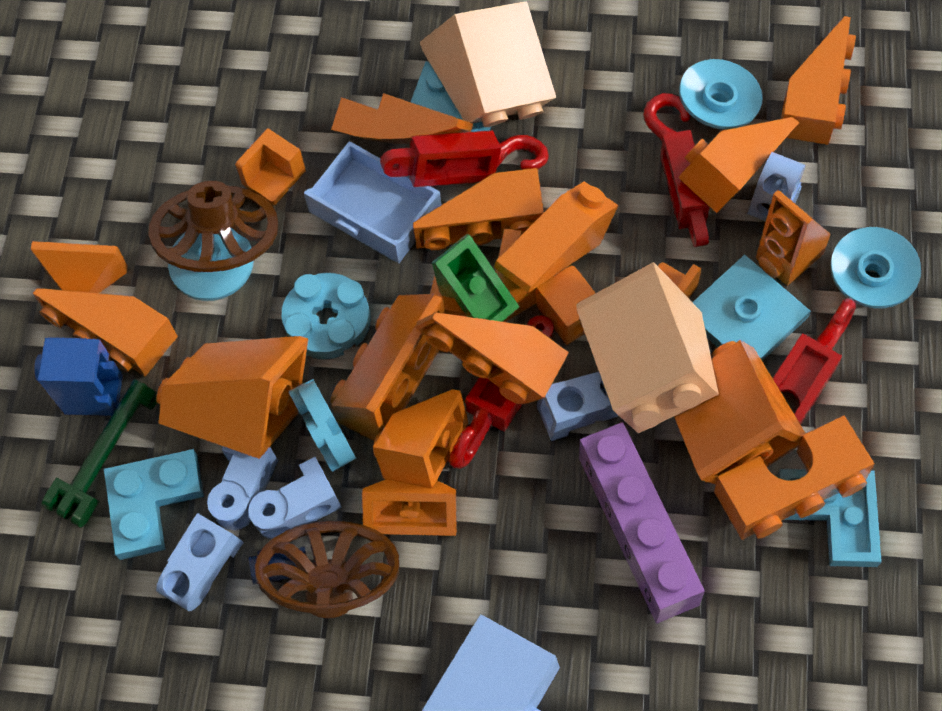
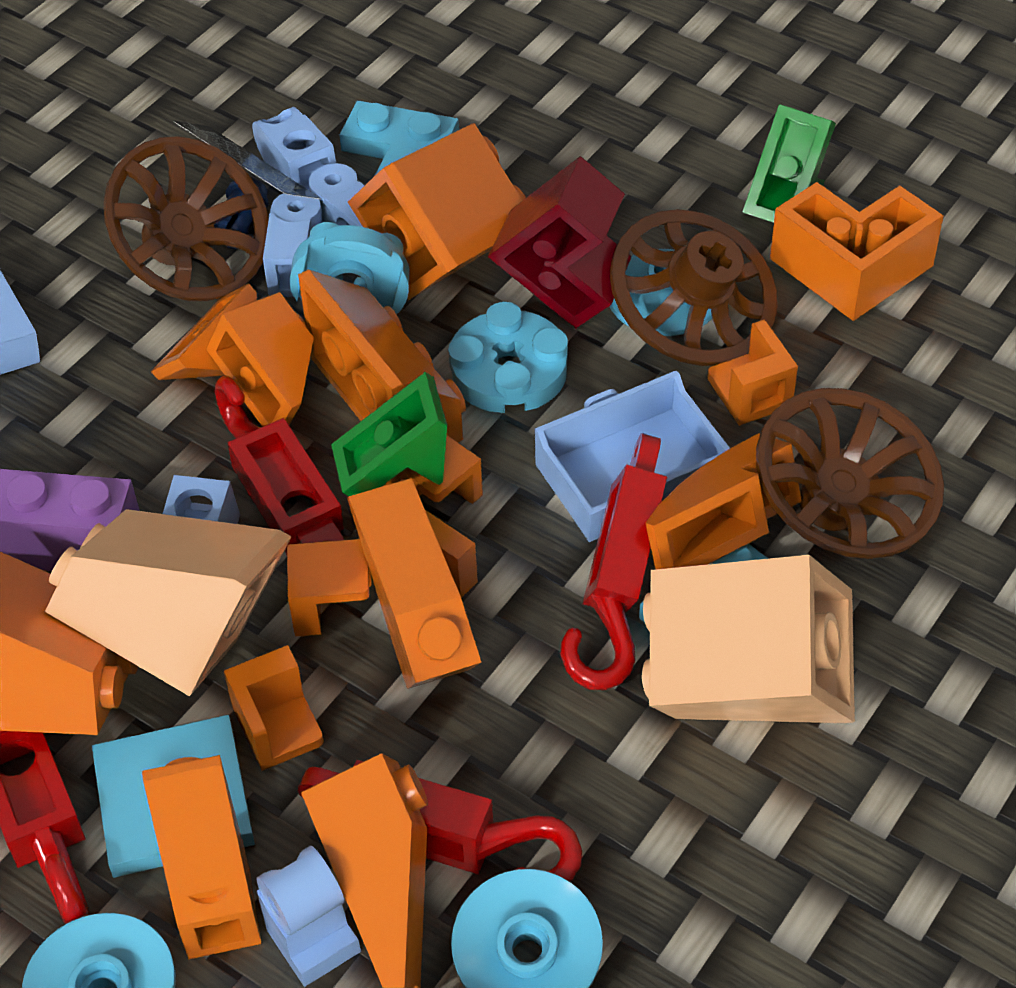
camera: 115 degrees right, 15 degrees down
orange slope [31,241,128,293] -> none
orange slope [33,288,178,376] -> none
blue brick [35,337,123,416] -> none
dark green hinge [41,379,157,528] -> none
orange slope [413,168,544,250] -> none
orange slope [415,312,569,404] -> none
none -> black sticker [174,121,321,199]
none -> dark red brick [488,156,632,328]
none -> slope [742,104,836,223]
none -> reddish brown wheel [756,388,944,559]
none -> orange brick [770,182,944,321]

